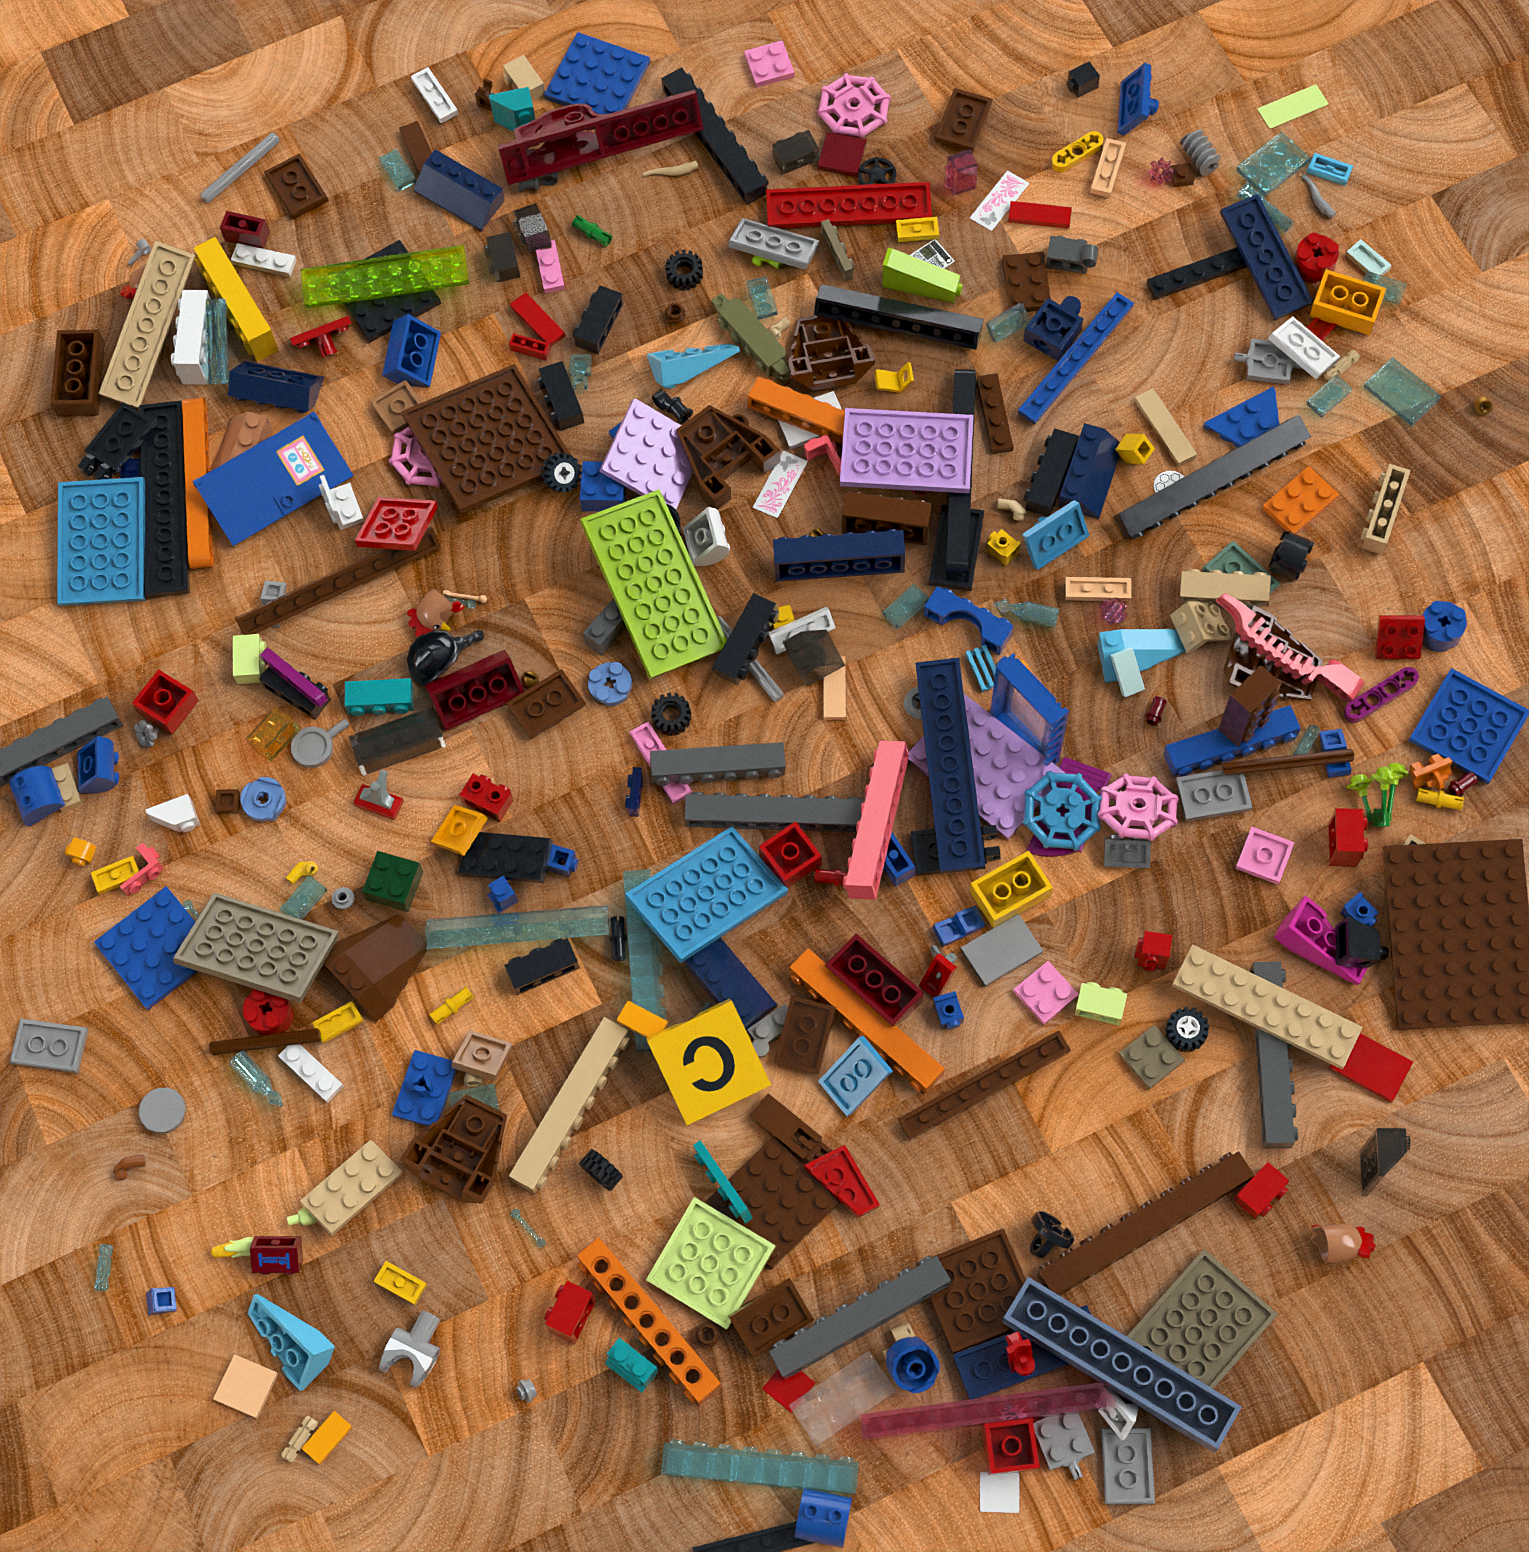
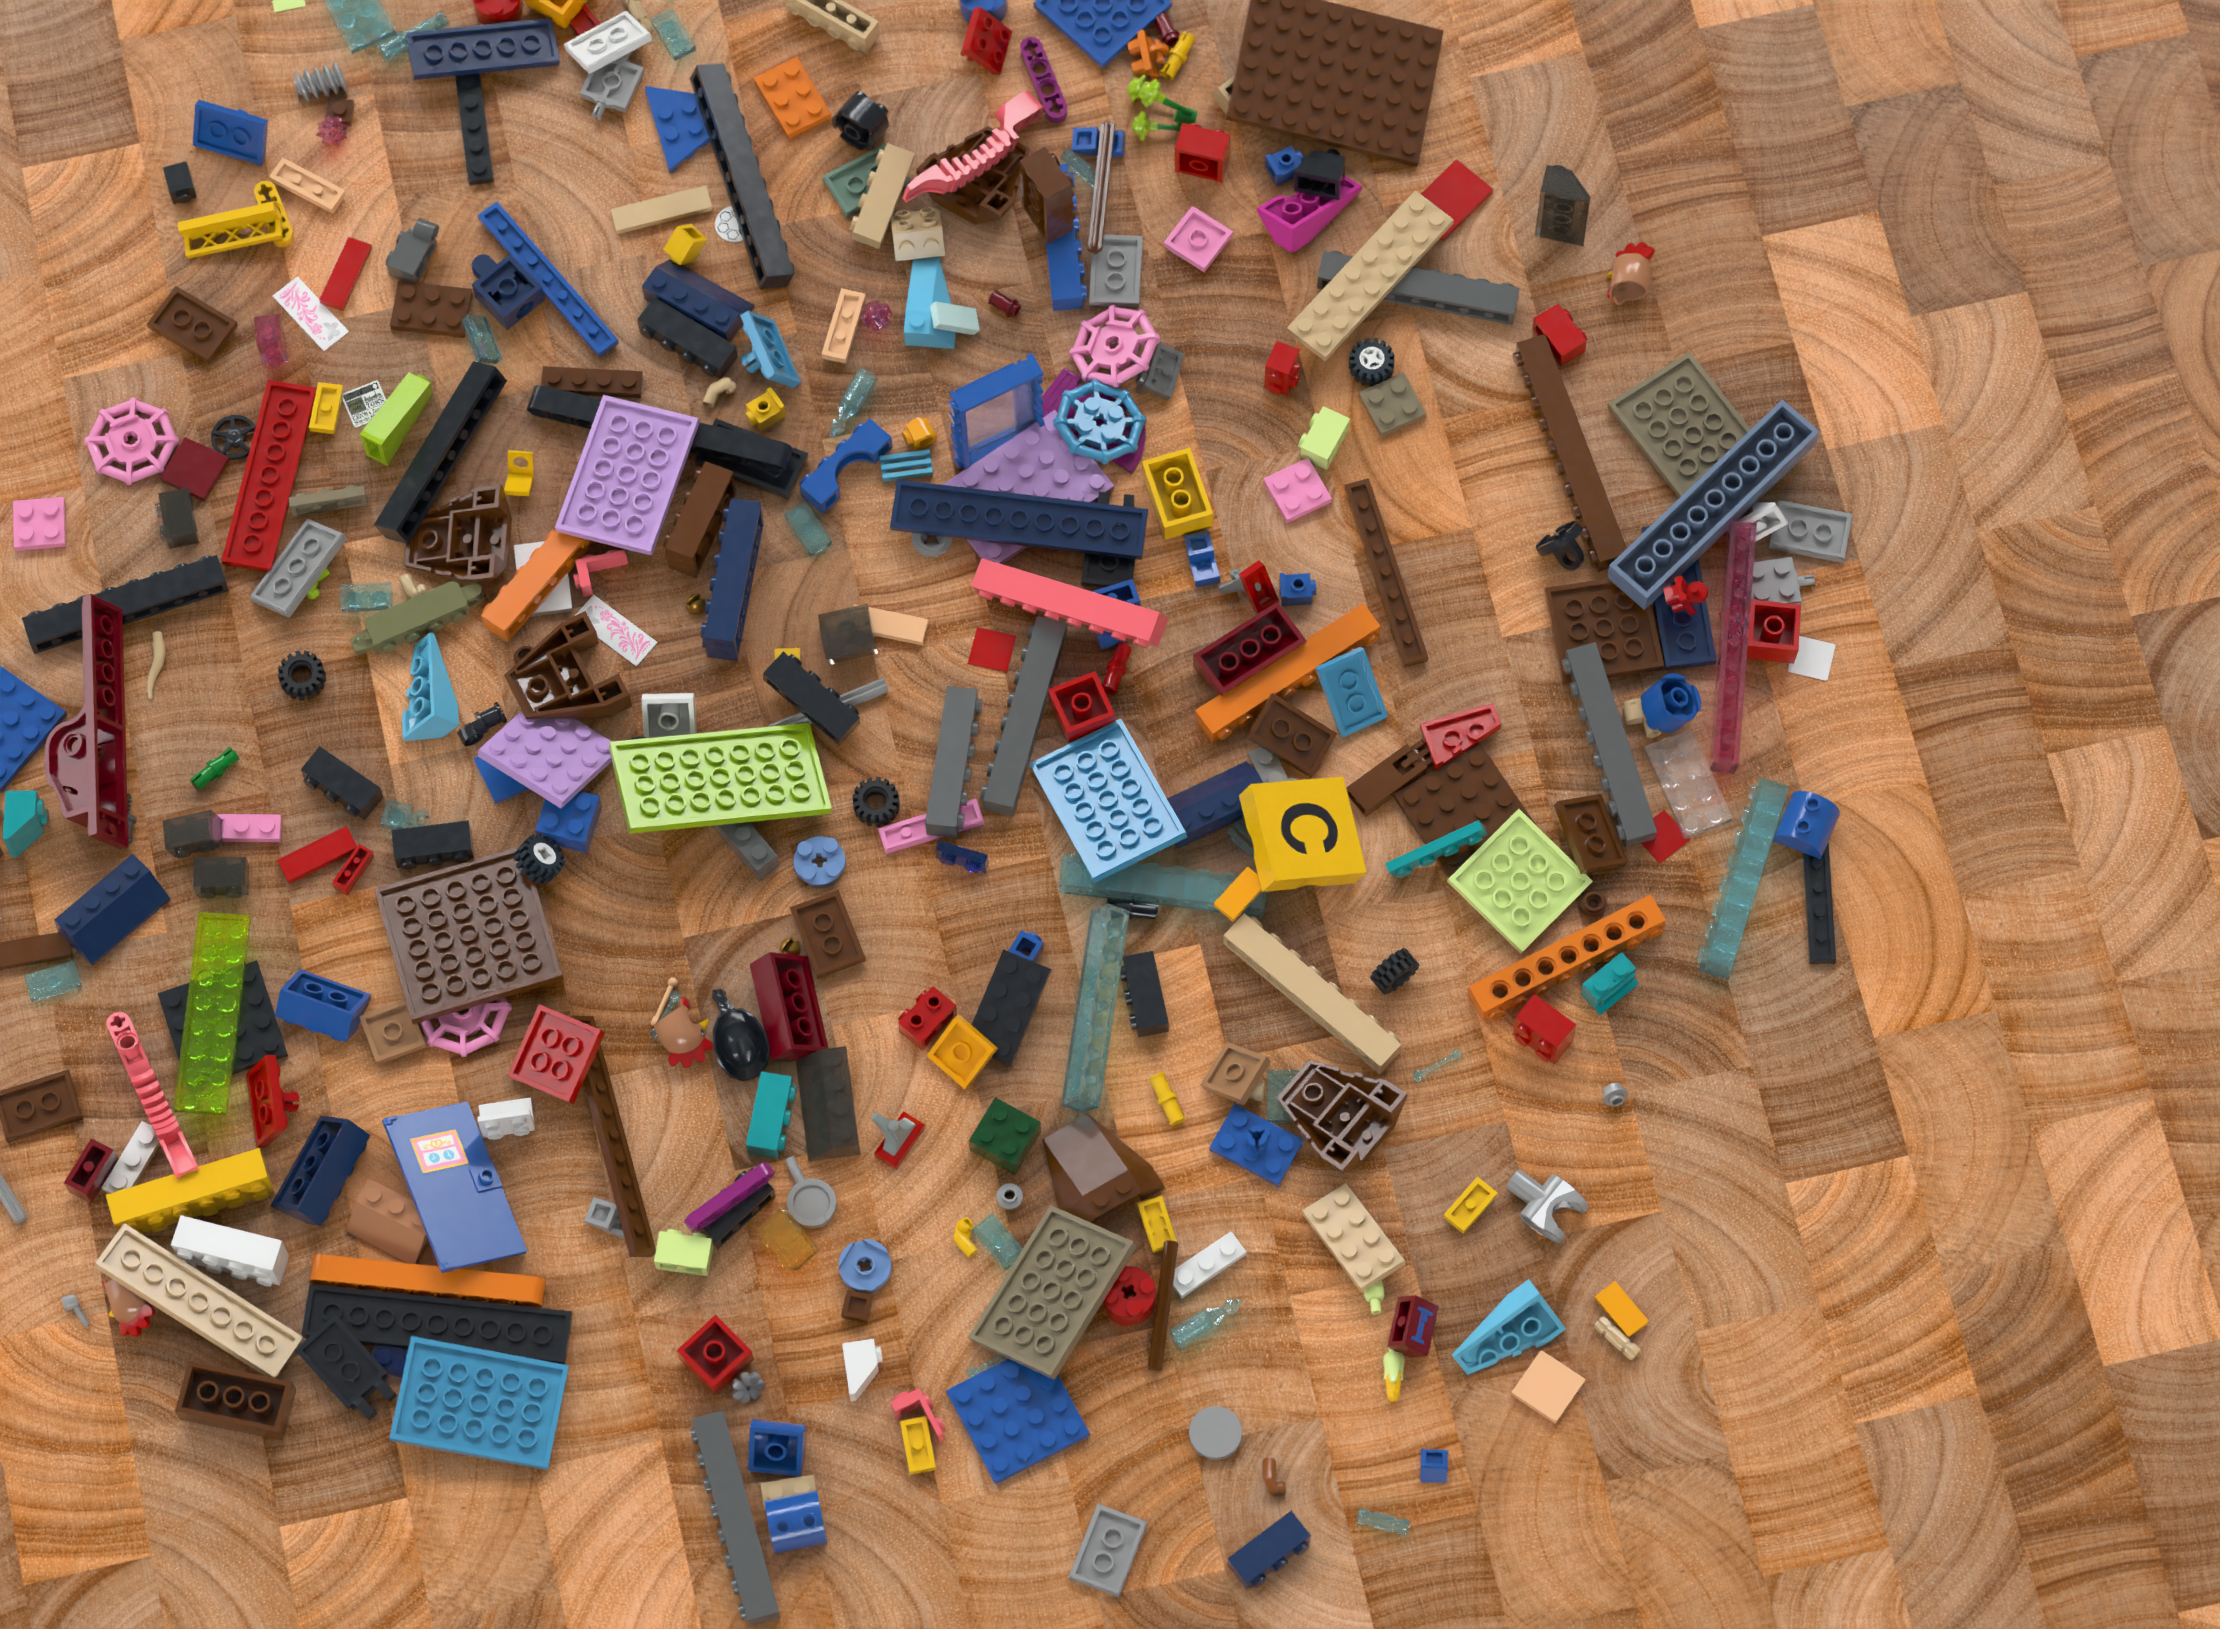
camera: 80 degrees left, 0 degrees up
light orange plate [65,837,97,867] -> none
clear light blue plate [206,299,229,384] -> none
blue brick [487,876,518,913] -> none
reddish brown plate [665,303,686,323] -> none
white plate [769,607,836,654] -> none
light grey tile [961,914,1043,987] -> none
none -> coral piece [106,1012,199,1179]
none -> yellow fence [178,202,283,259]
none -> red sticker [967,627,1017,672]
none -> dark blue brick [1227,1511,1311,1590]

